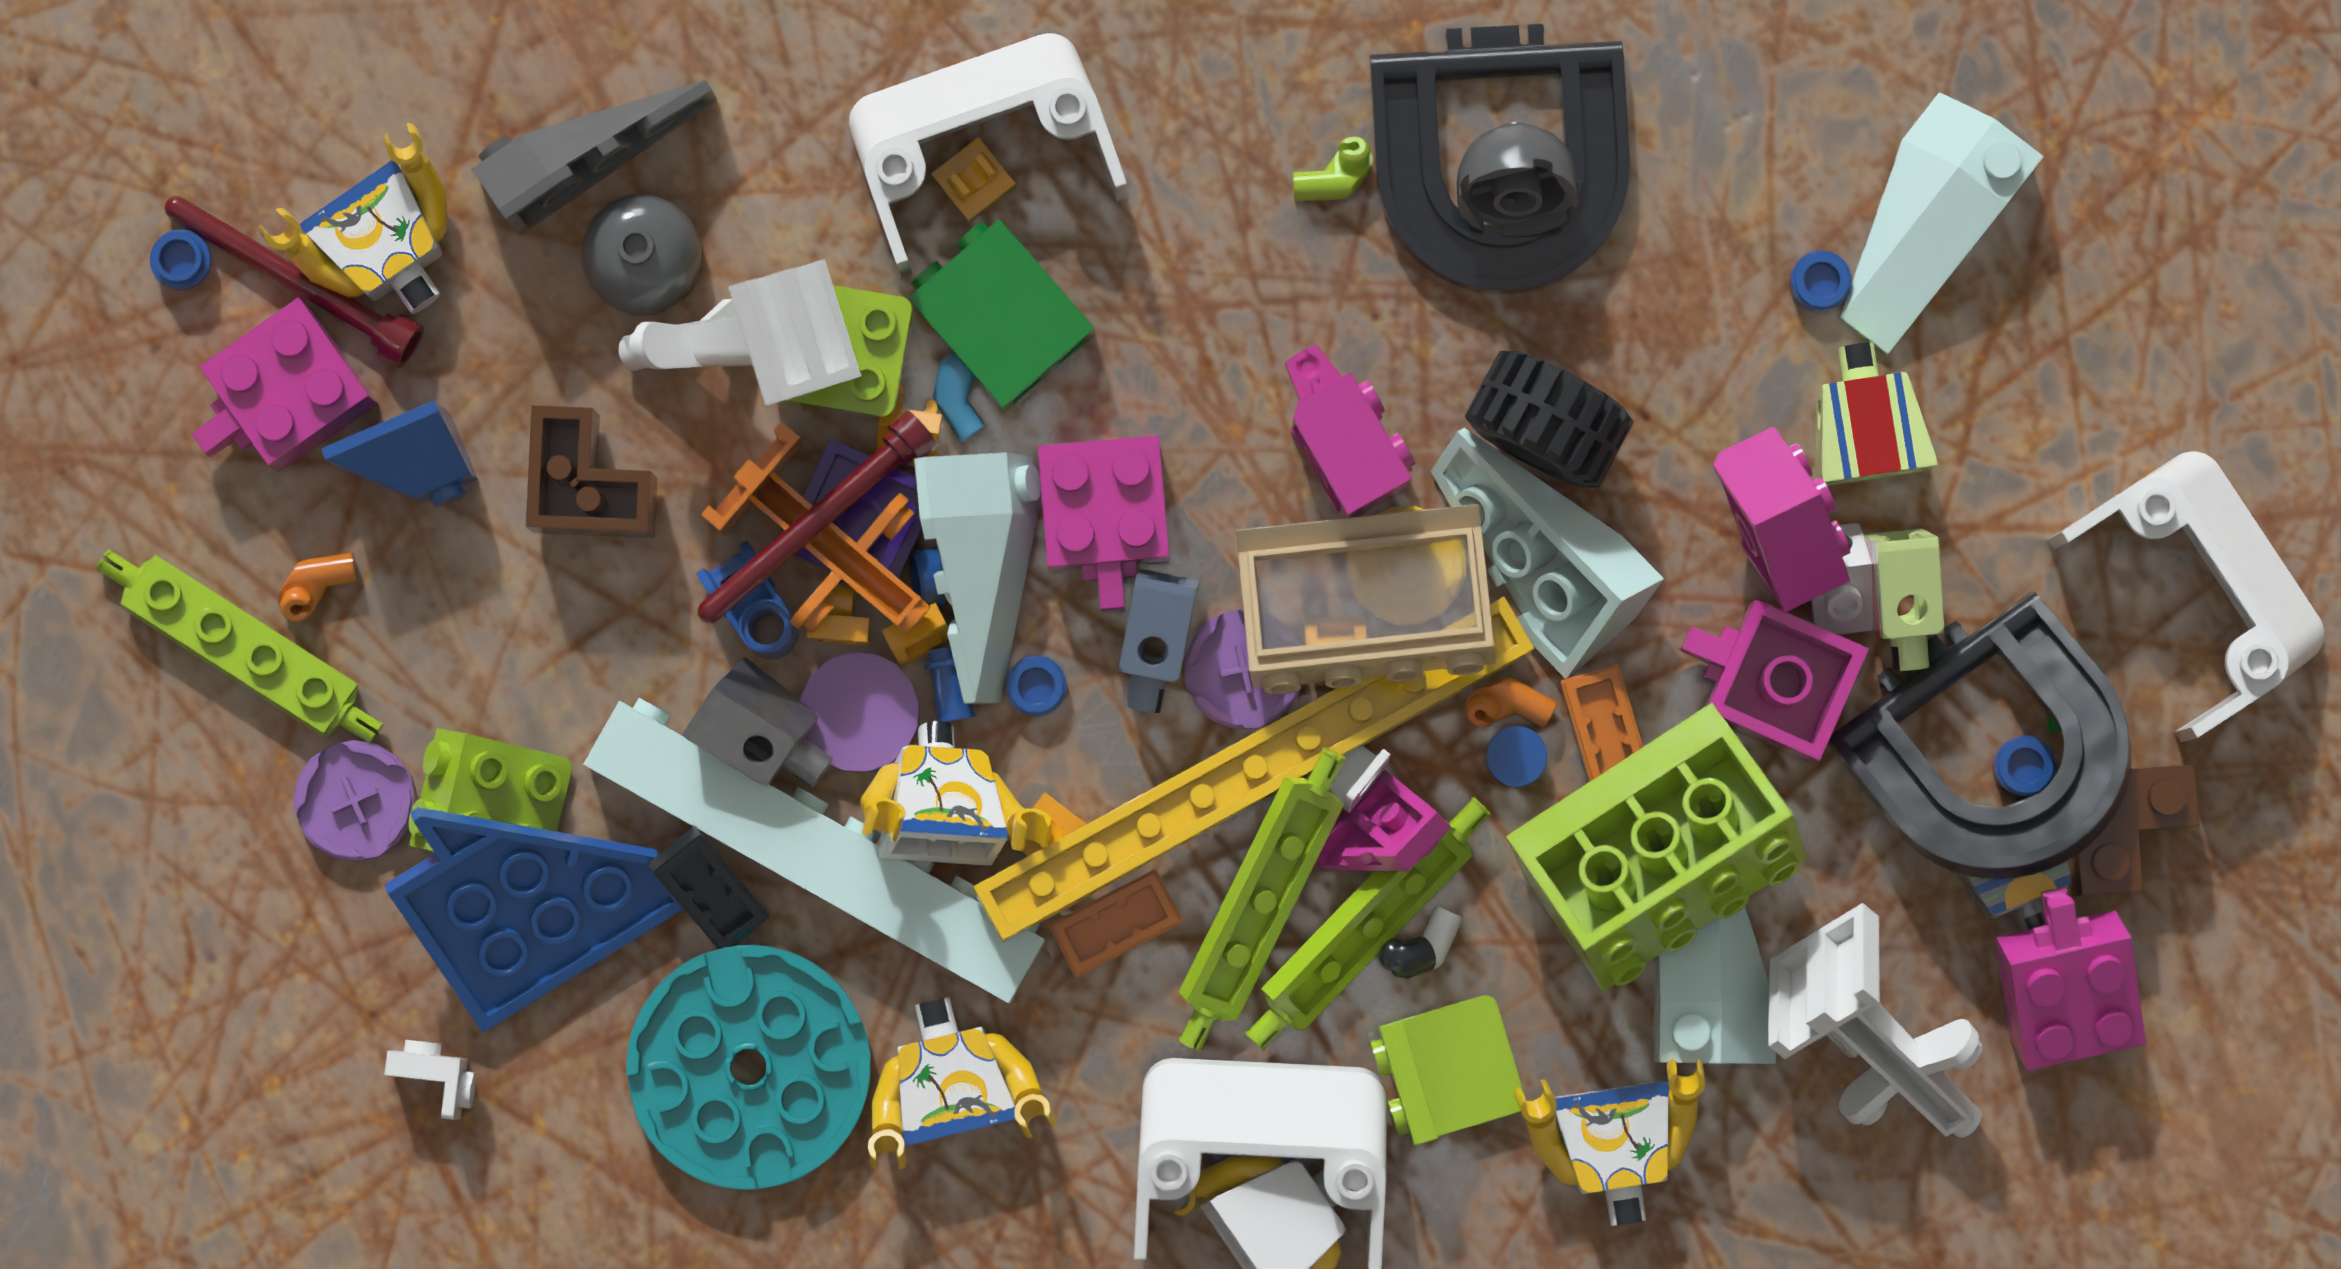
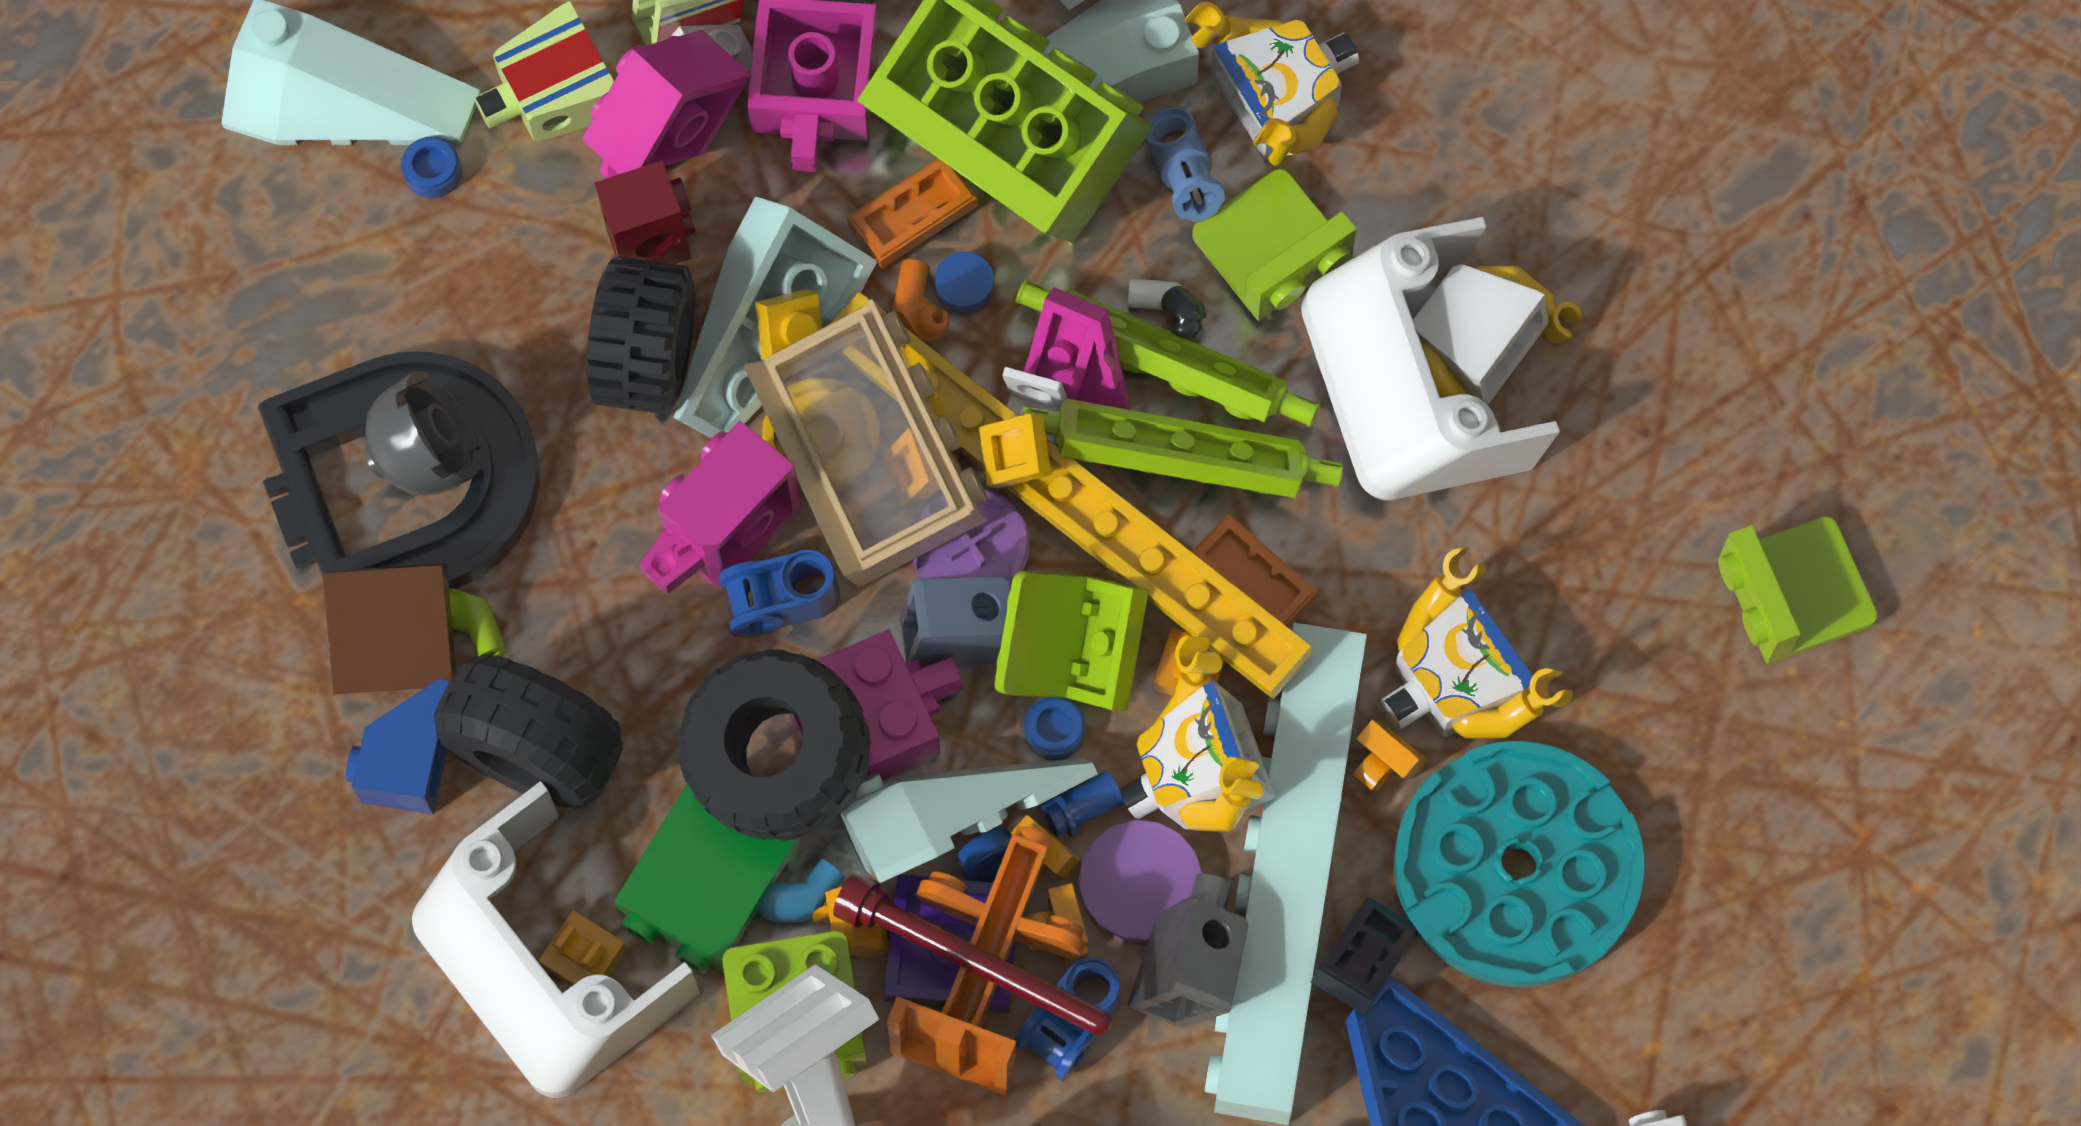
camera: 110 degrees left, 15 degrees down
none -> reddish brown tile [322,563,456,694]
none -> blue slope [346,679,450,815]
none -> black tyre [433,654,623,809]
none -> dark red brick [594,160,697,264]
none -> black tyre [677,649,871,841]
none -> blue piece [718,550,840,638]
none -> yellow plate [755,289,822,360]
none -> yellow plate [979,413,1051,489]
none -> lime bracket [995,571,1149,711]
none -> medium blue connector [1145,107,1225,222]
none -> light orange tile [1353,720,1428,791]

